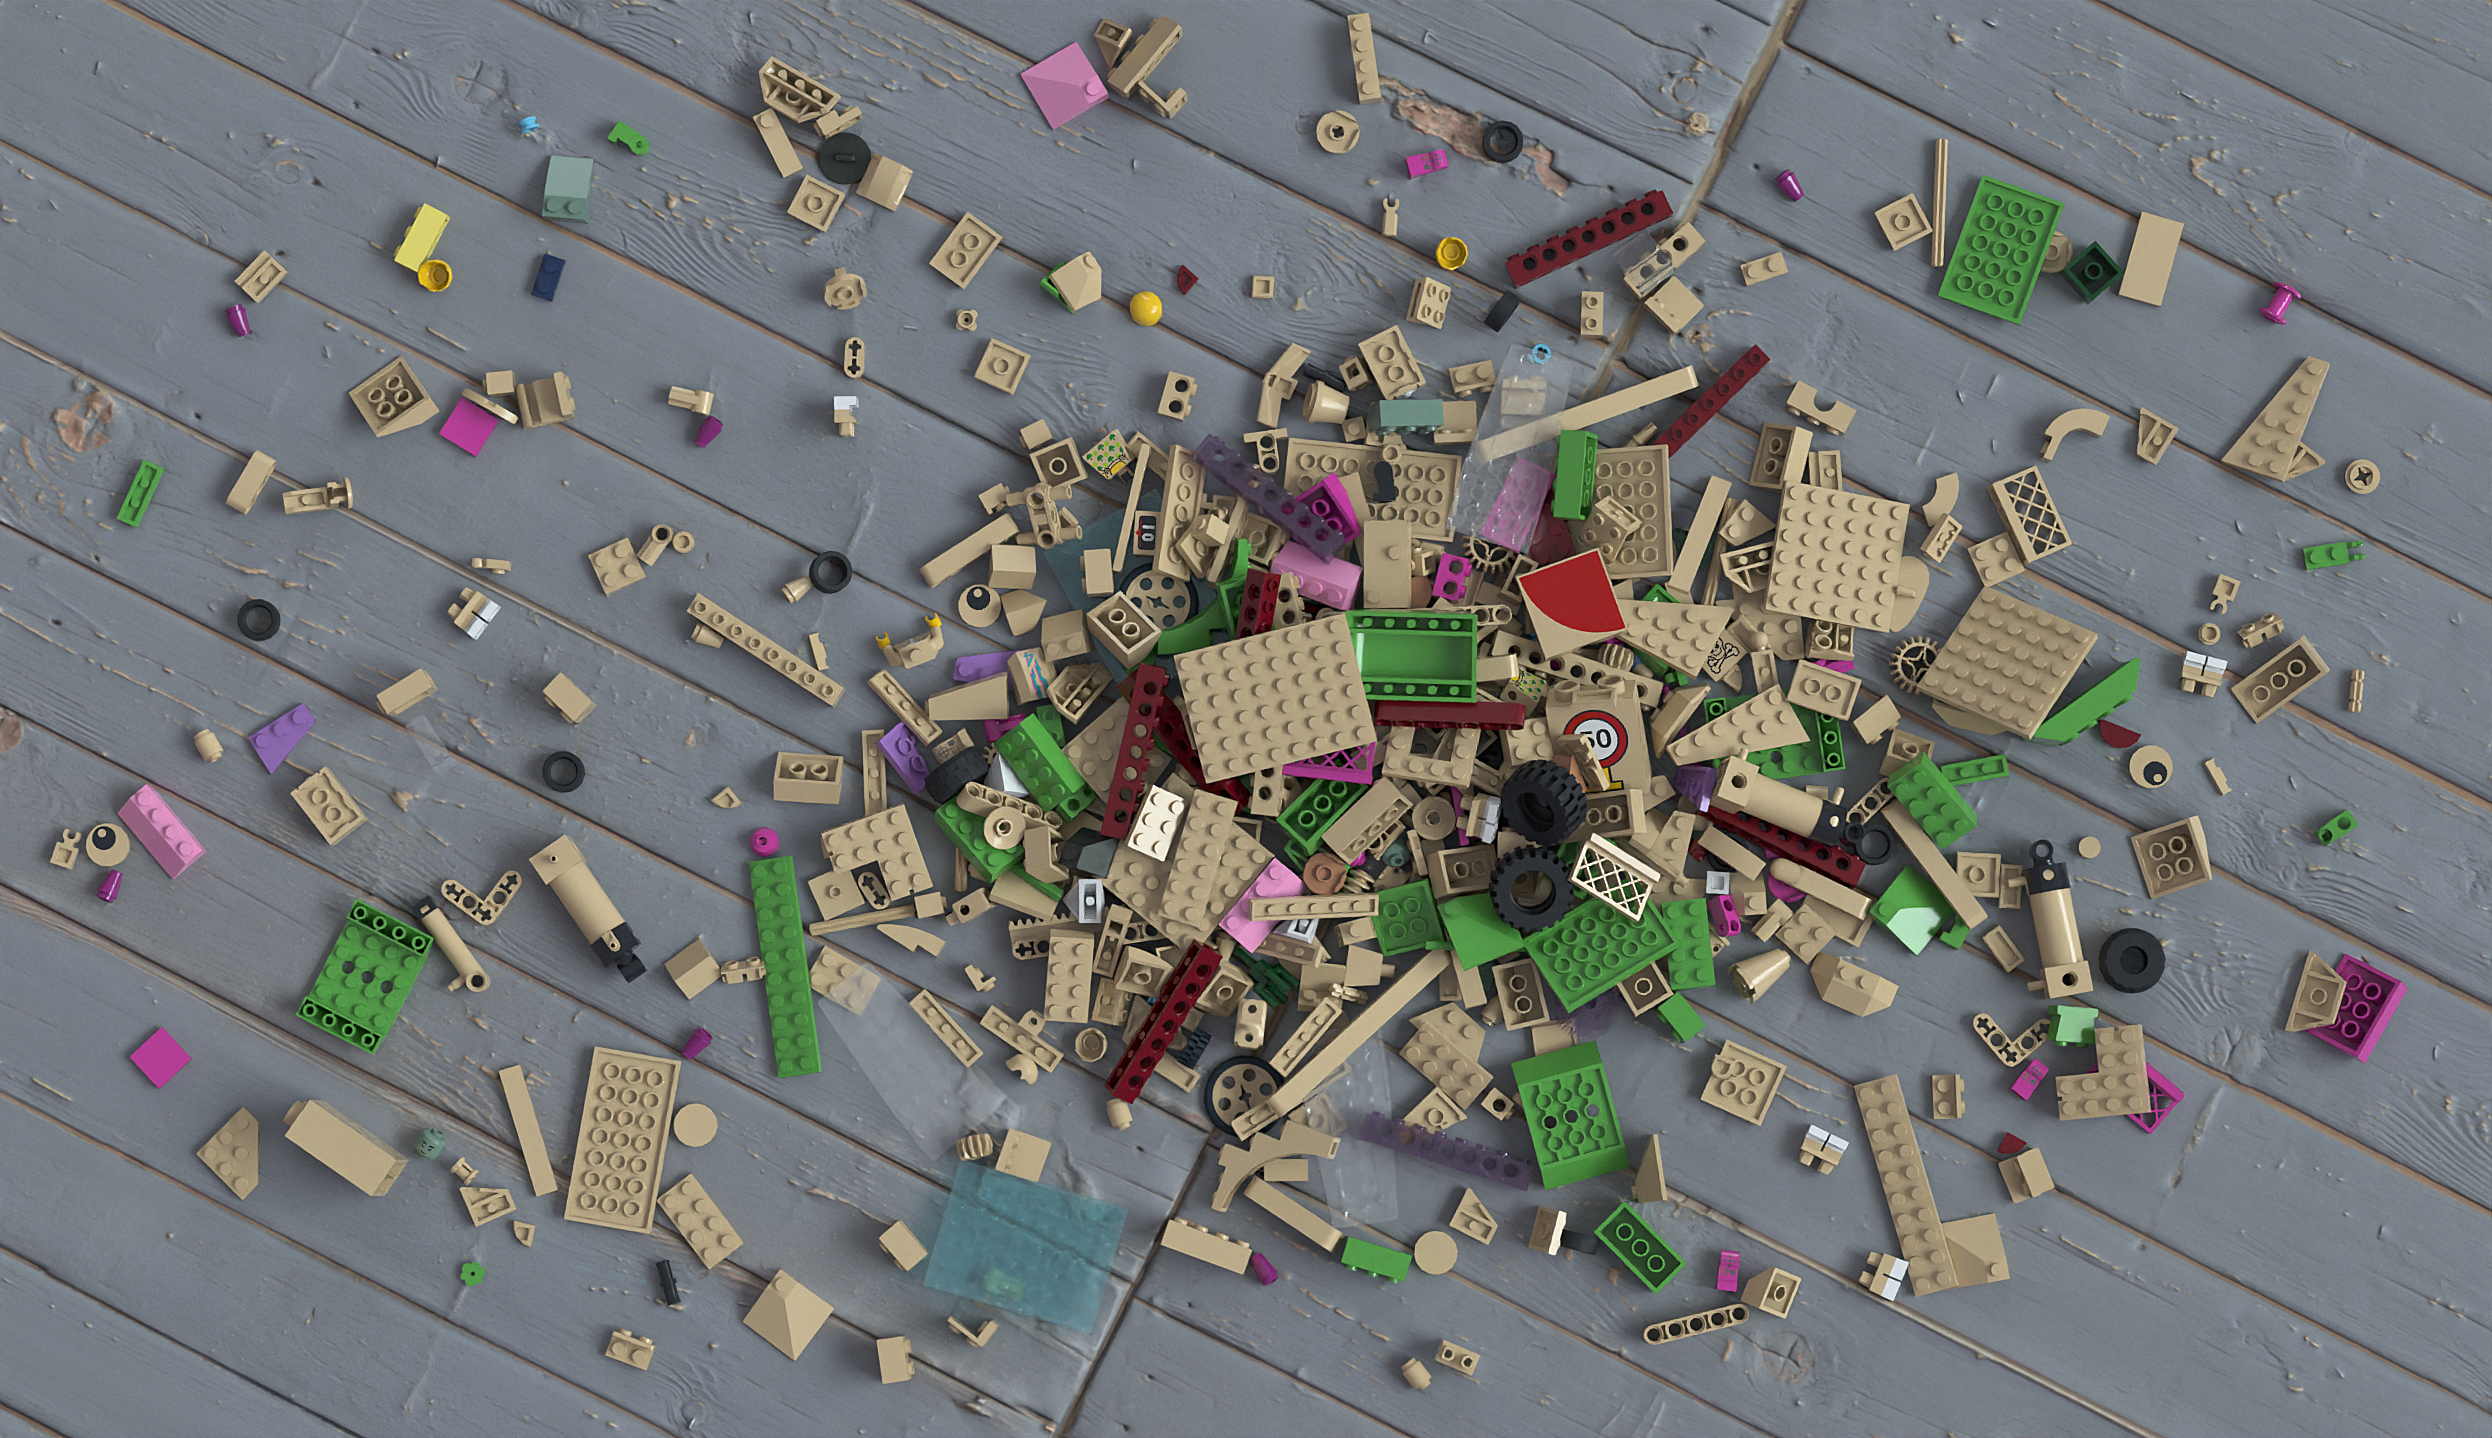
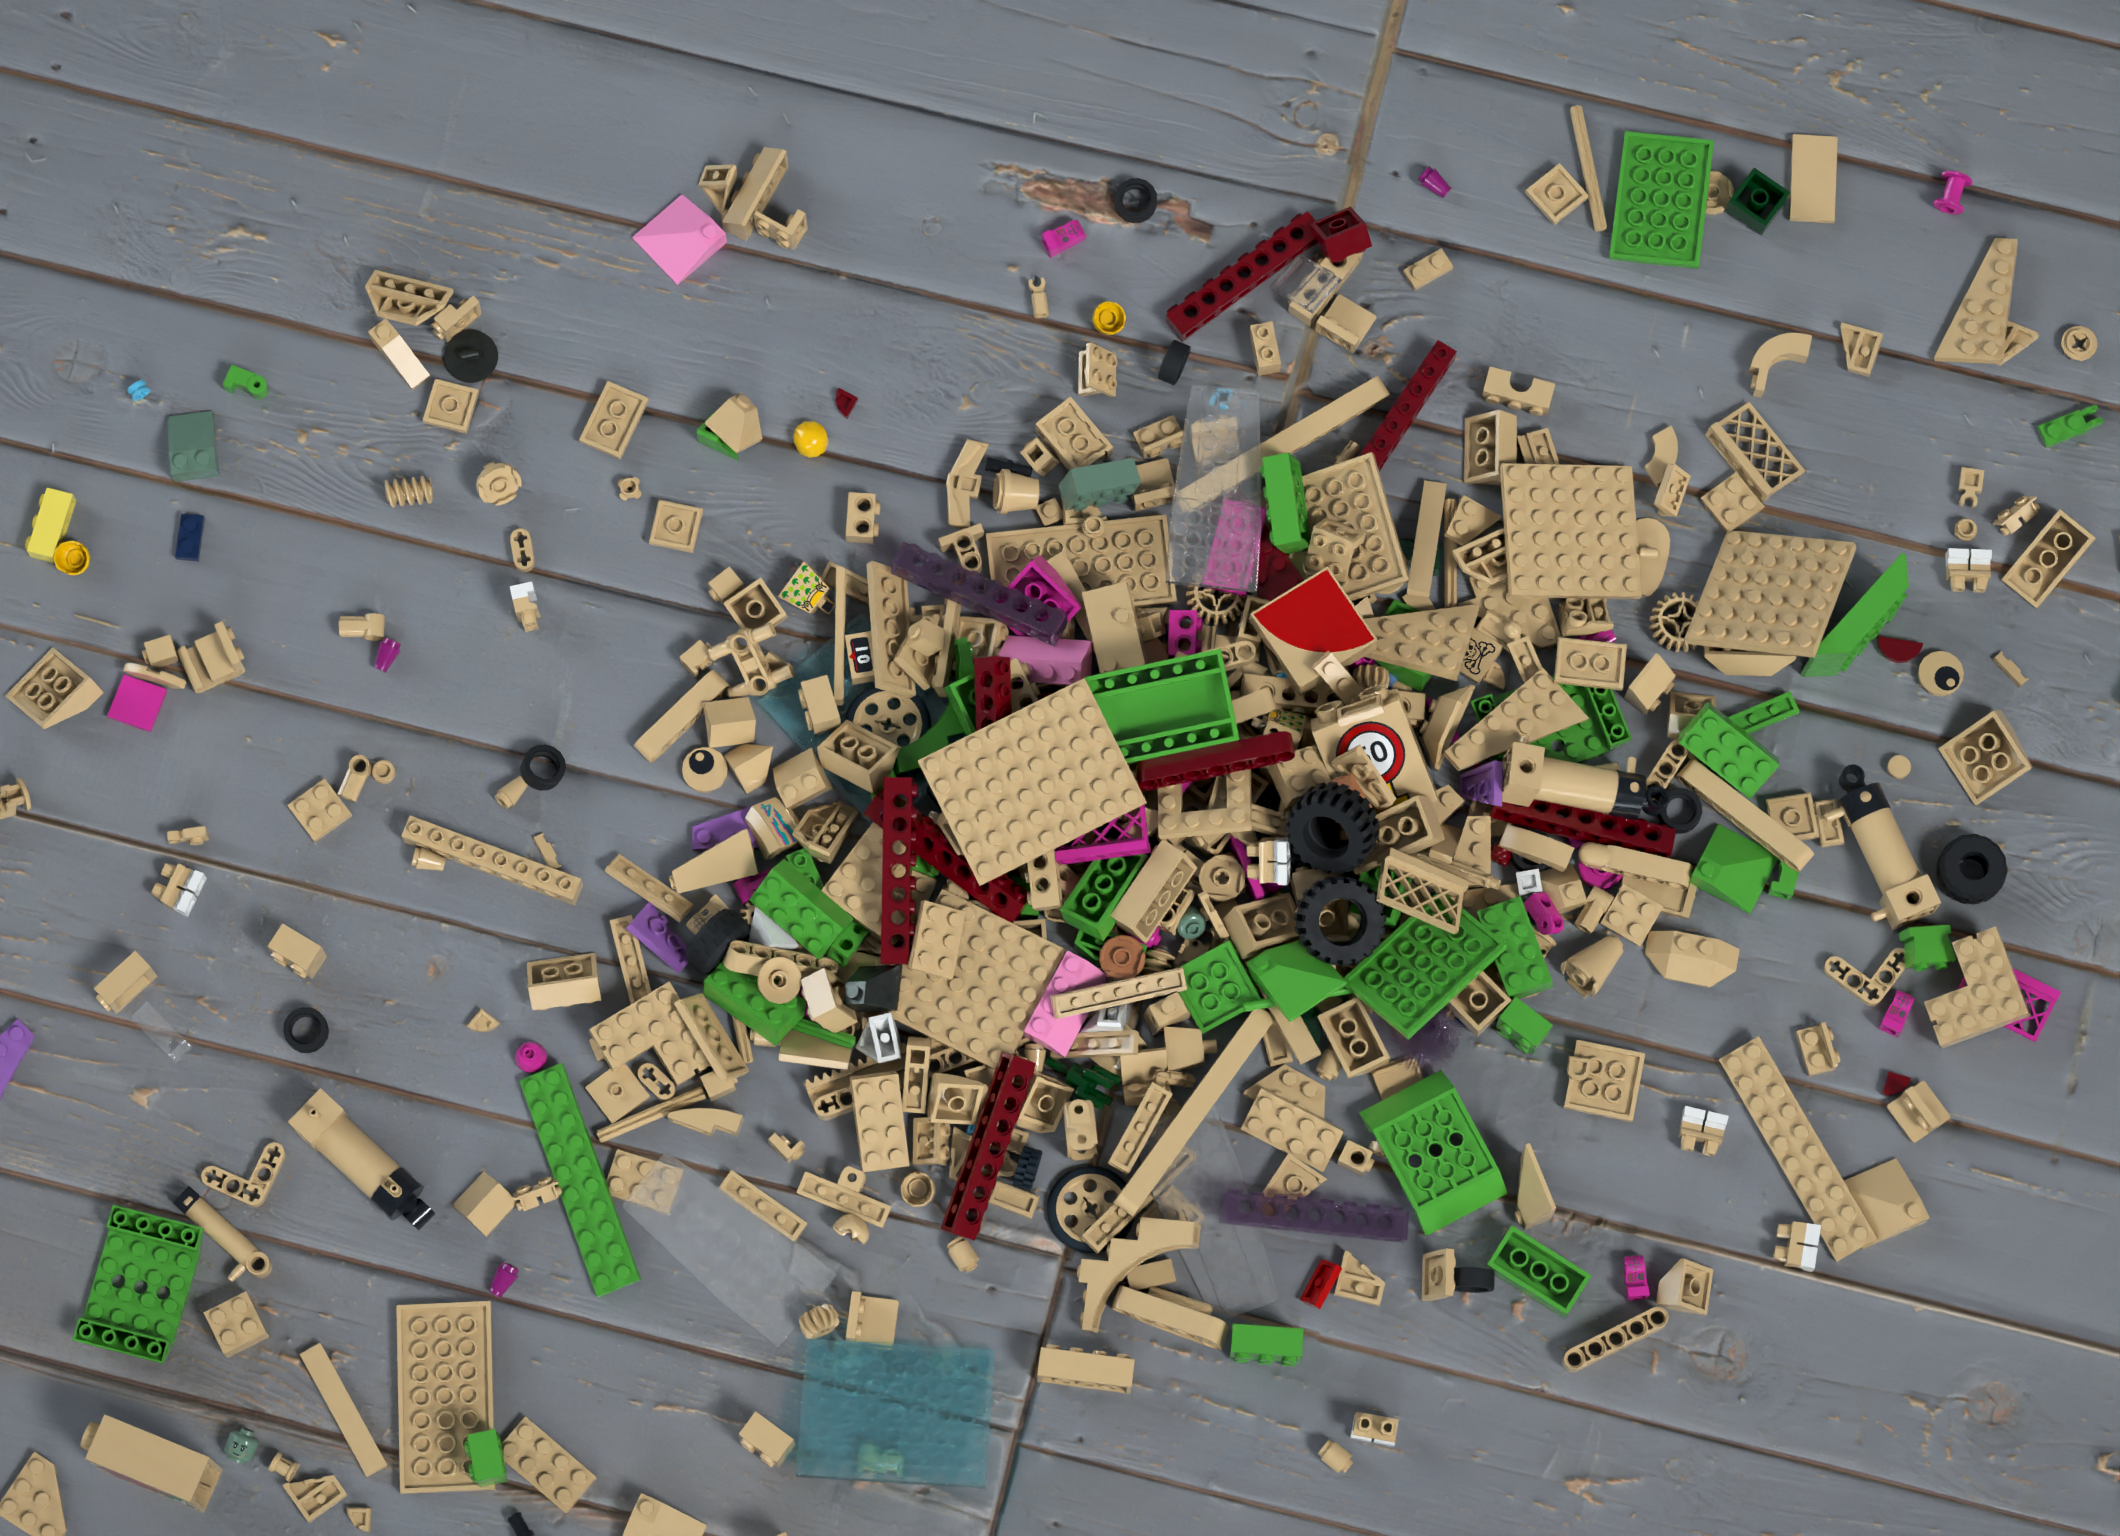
camera: 20 degrees left, 10 degrees down
tan piece [291,766,368,846] -> none
tan tile [674,1103,718,1147] -> none
tan slope [856,153,913,212] -> none
tan torso [876,613,944,669] -> none
tan torso [945,887,999,926] -> none
tan bracket [947,1316,1000,1347] -> none
tan plate [1158,789,1238,928] -> none
magenta cone [1250,1253,1279,1287] -> none
tan tile [1251,276,1274,299] -> none
tan plate [1316,110,1360,155] -> none
tan arch [1347,13,1381,105] -> none
black leg [1373,461,1396,504] -> none
tan tile [1414,1231,1458,1275] -> none
bright green tile [1664,668,1689,687] -> none
tan tile [1981,925,2025,973] -> none
none -> tan brick [204,1291,270,1358]
none -> tan piece [385,476,433,508]
none -> bright green brick [464,1429,508,1487]
none -> tan tile [674,993,749,1083]
none -> tan axle [1148,1287,1213,1315]
none -> red plate [1299,1259,1342,1309]
none -> dark red slope [1310,206,1372,263]
none -> tan plate [1311,651,1364,706]

